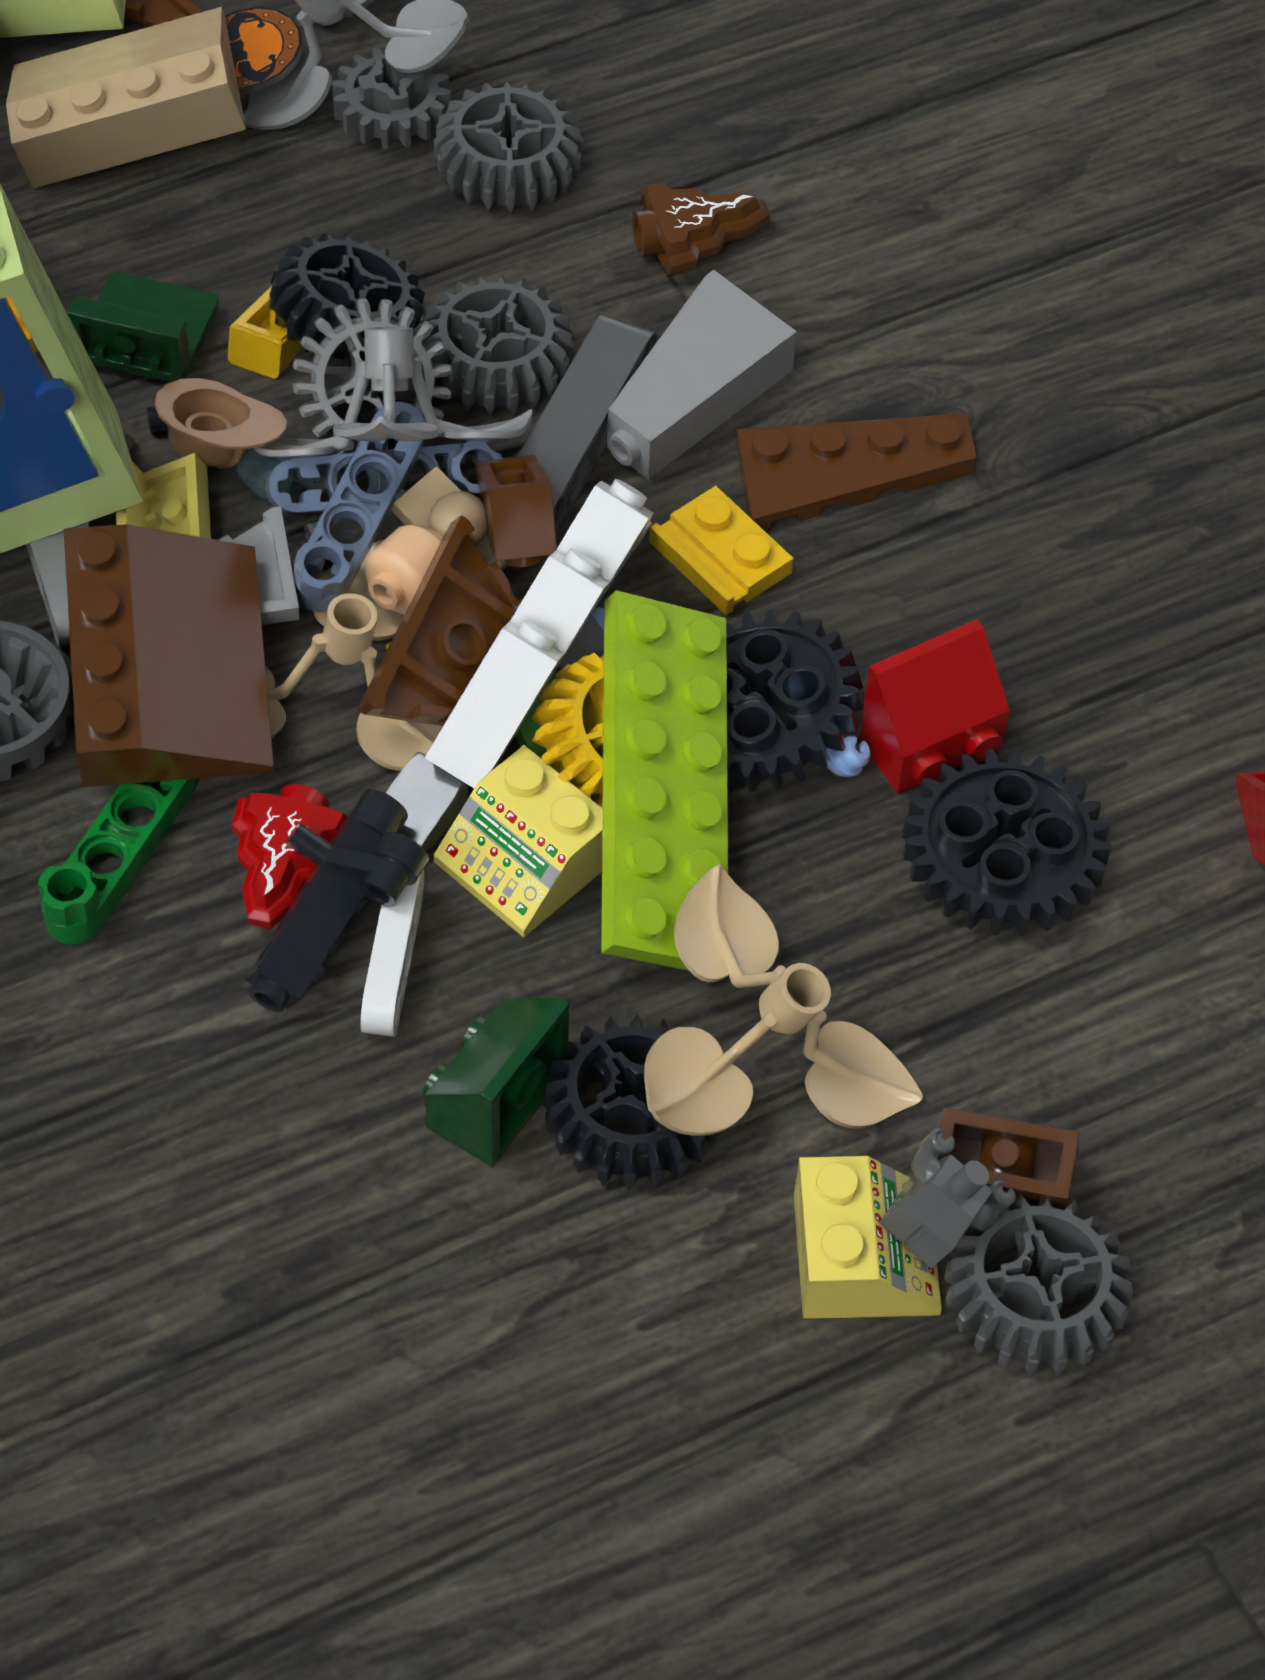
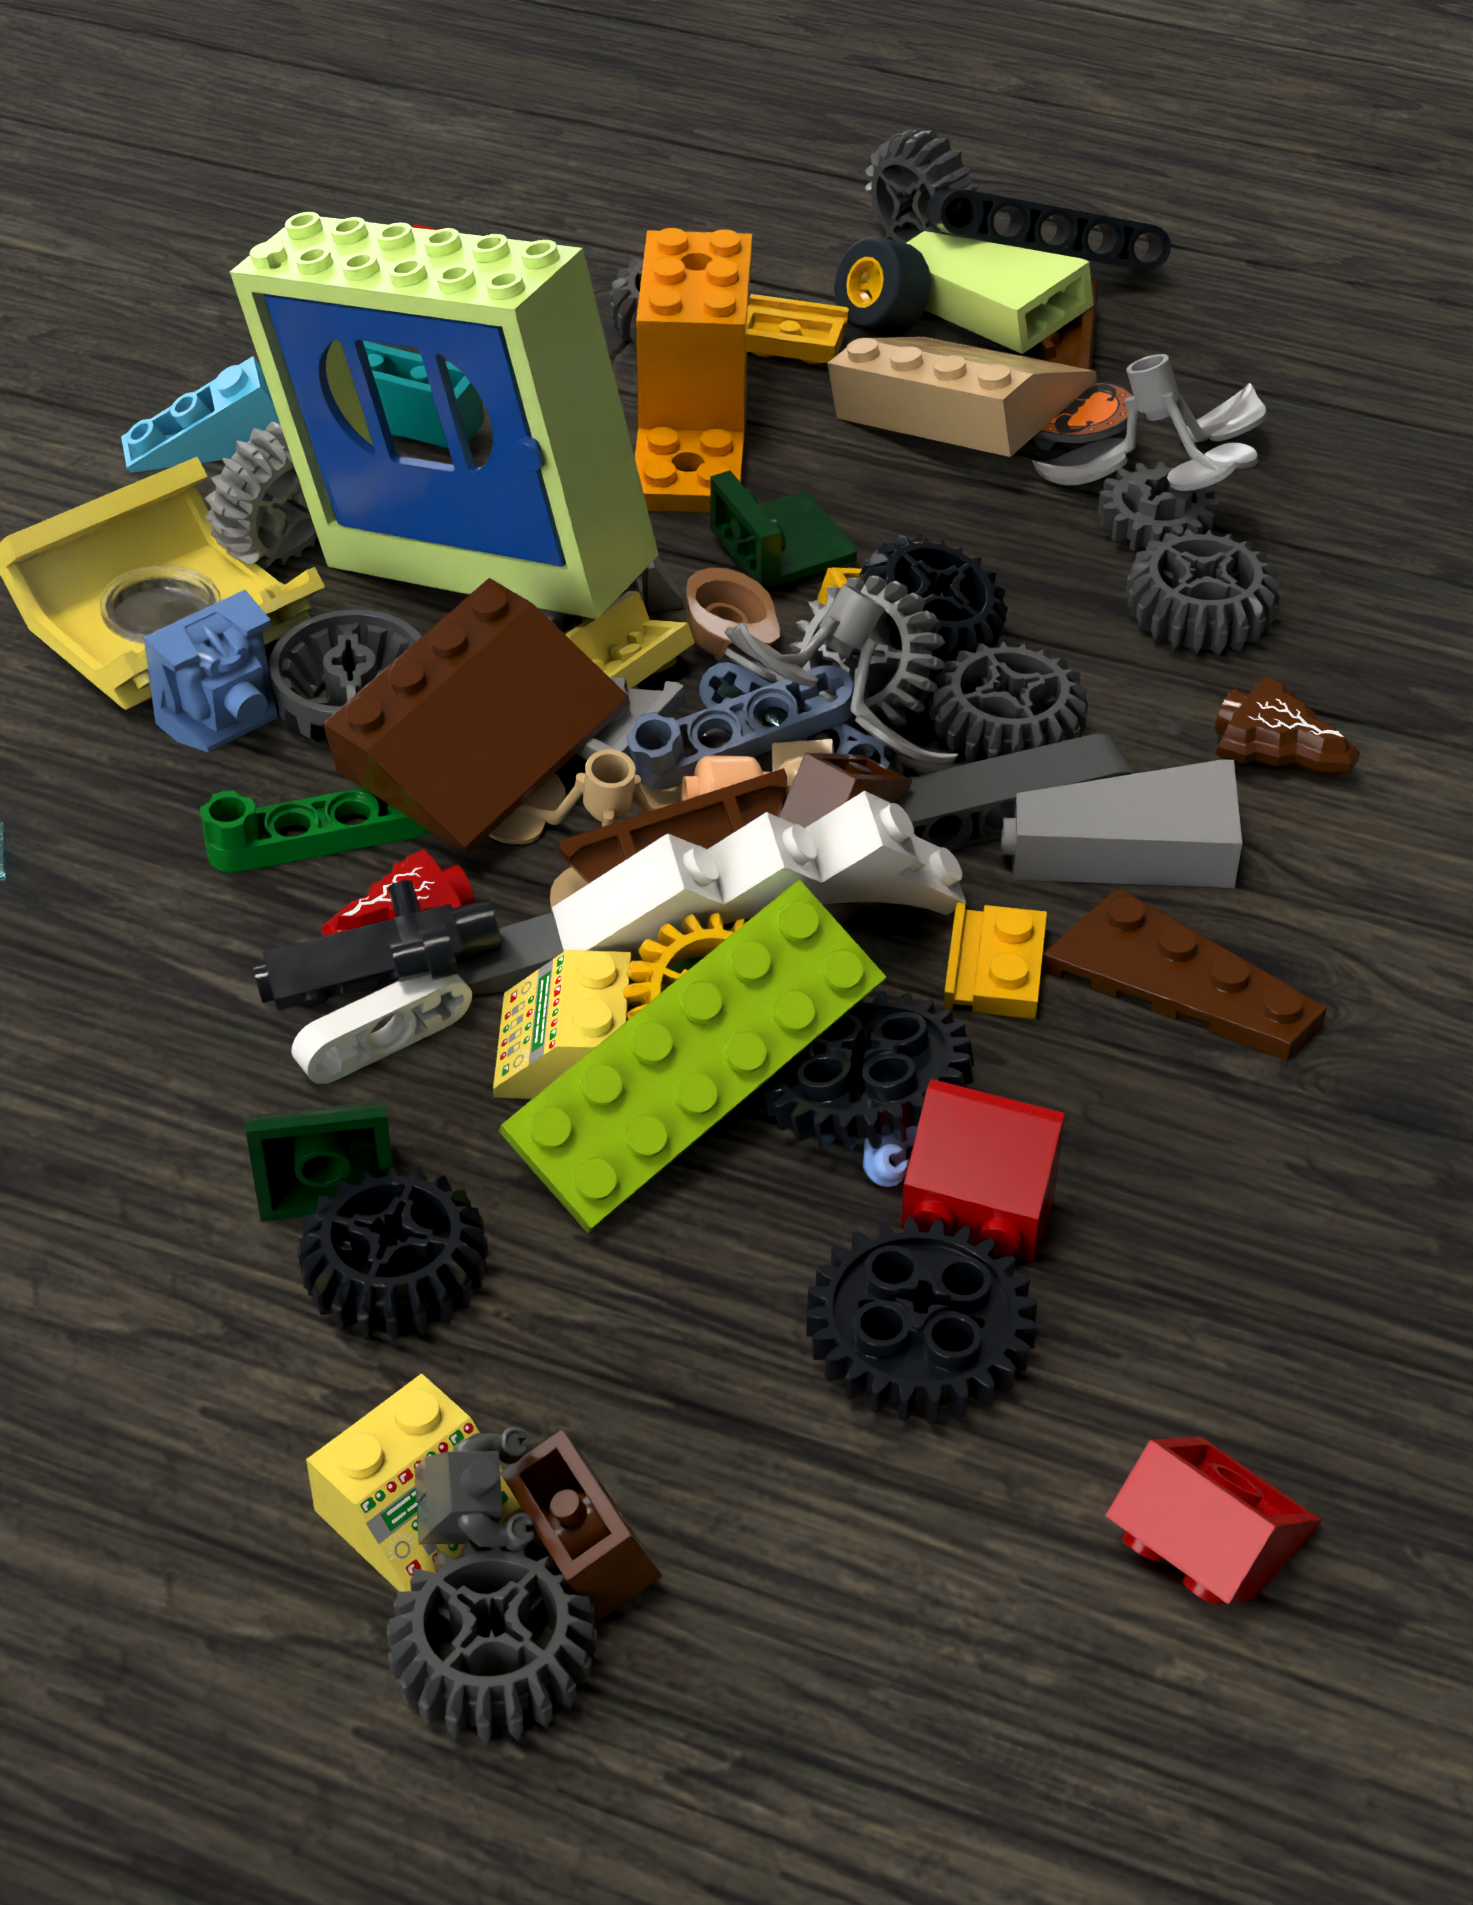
camera: 50 degrees right, 10 degrees down
tan plant [644,865,923,1136] -> none

